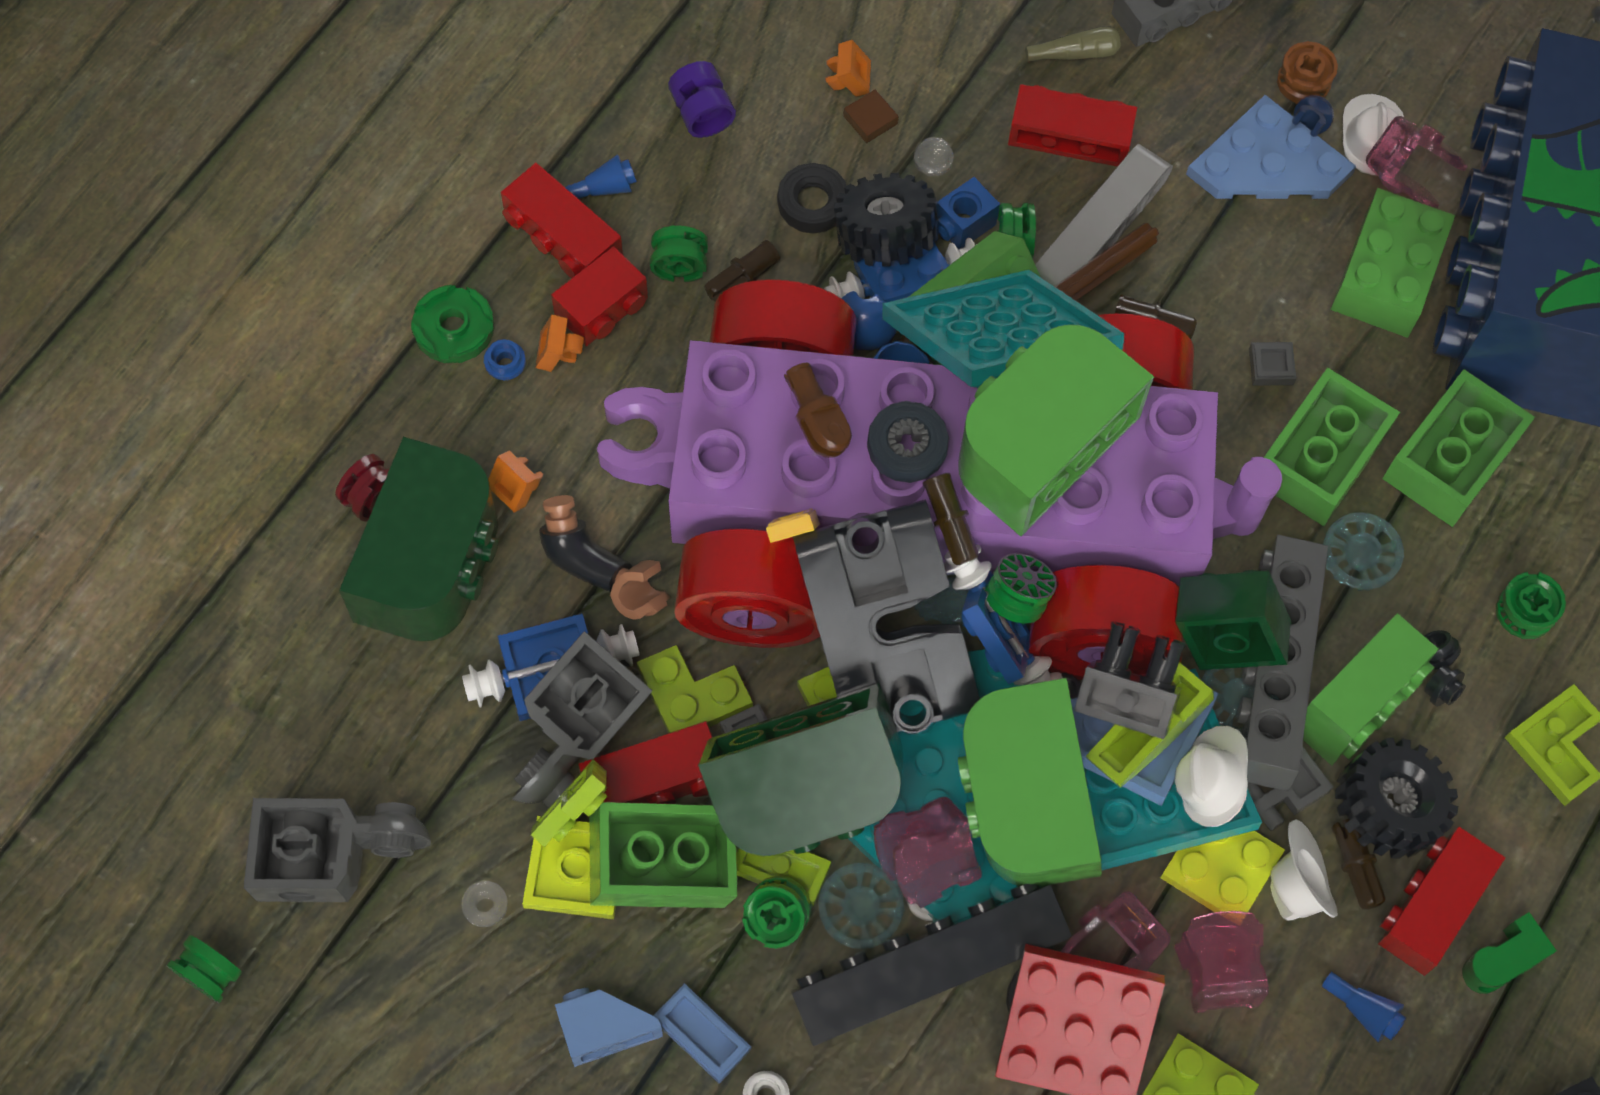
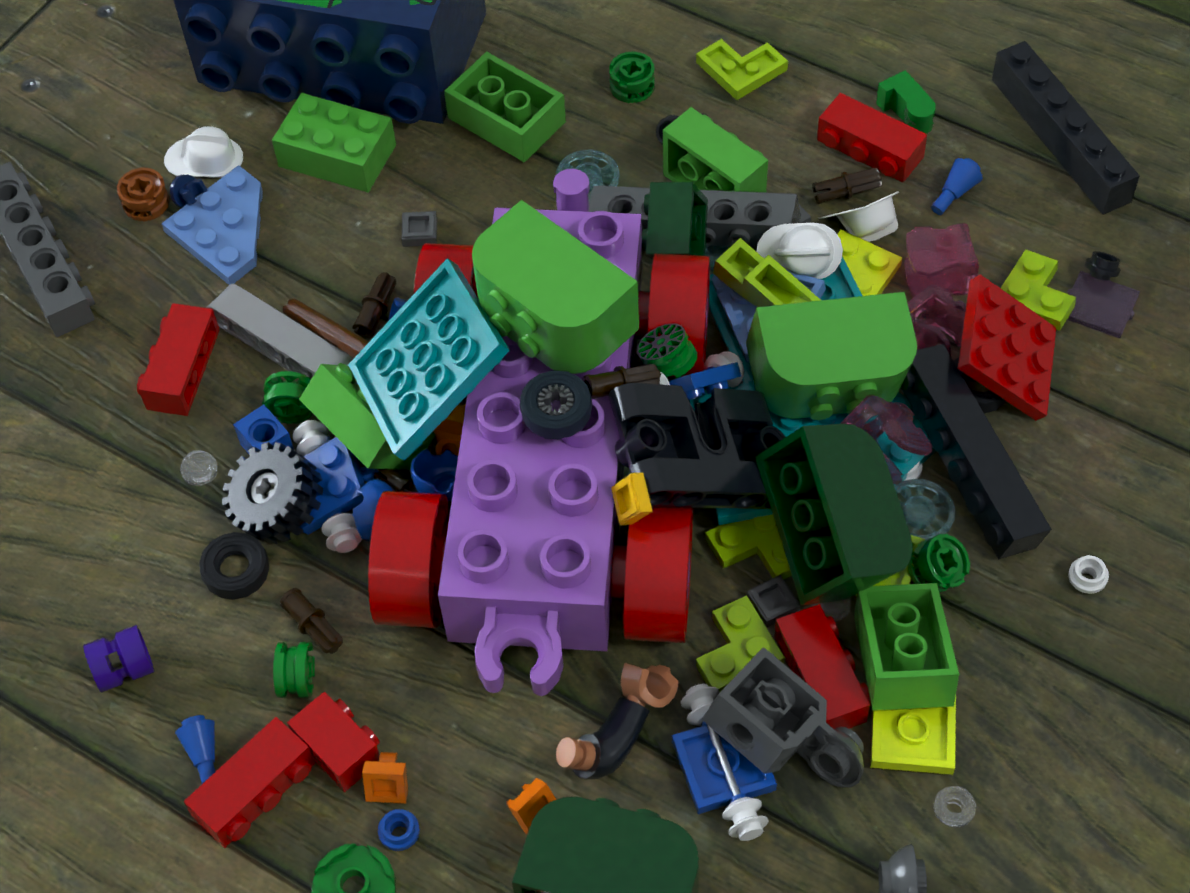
camera: 85 degrees left, 10 degrees down
lime plate [531,759,607,847] -> none
medium blue slope [555,988,663,1067] -> none
medium blue tile [653,983,751,1084] -> none
reddish brown arm [784,362,852,458] -> none
orange tile [826,40,871,97] -> none
reddish brown tile [843,89,899,143] -> none
olive piece [1025,26,1121,62] -> none
black brick [1074,621,1185,739] -> none
bright green brick [1264,367,1400,526] -> none
black bush [1335,737,1459,859] -> none
clear pink piece [1365,116,1468,209] -> none

